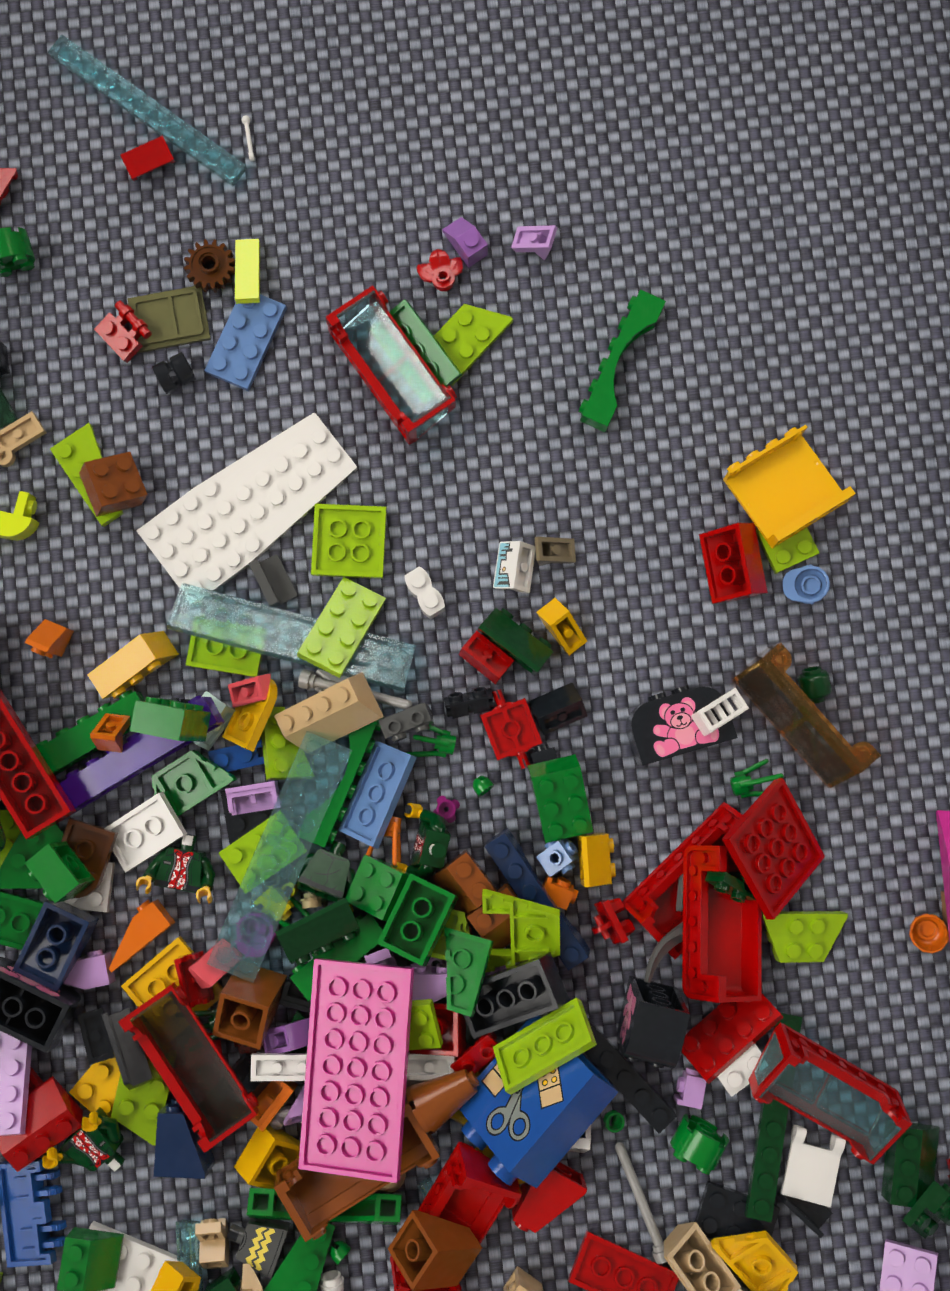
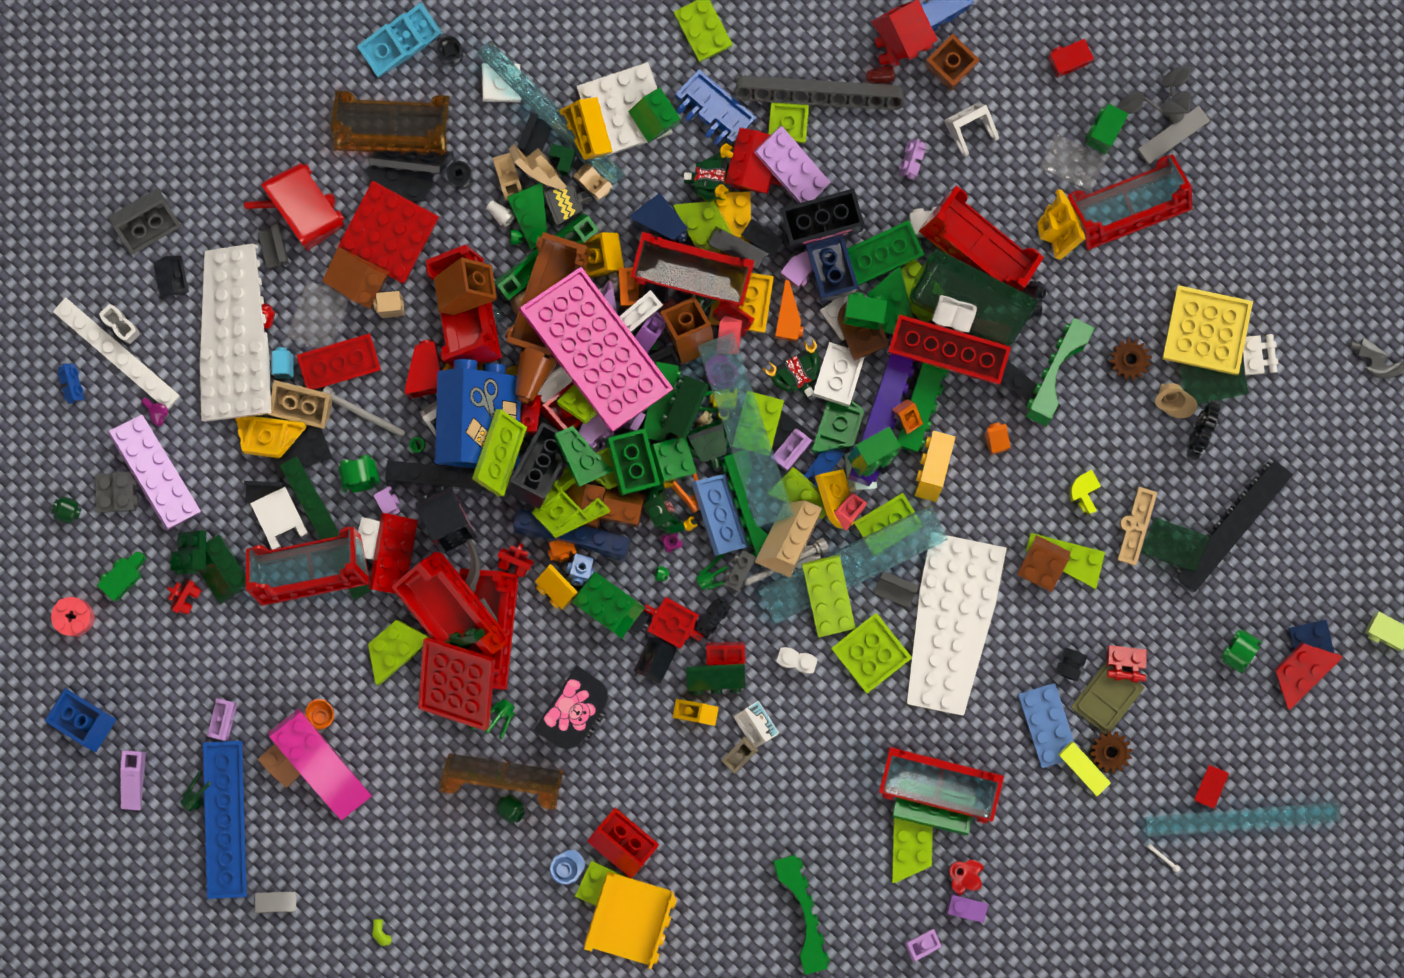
camera: 140 degrees right, 0 degrees up
white slope [691,687,749,736] -> none

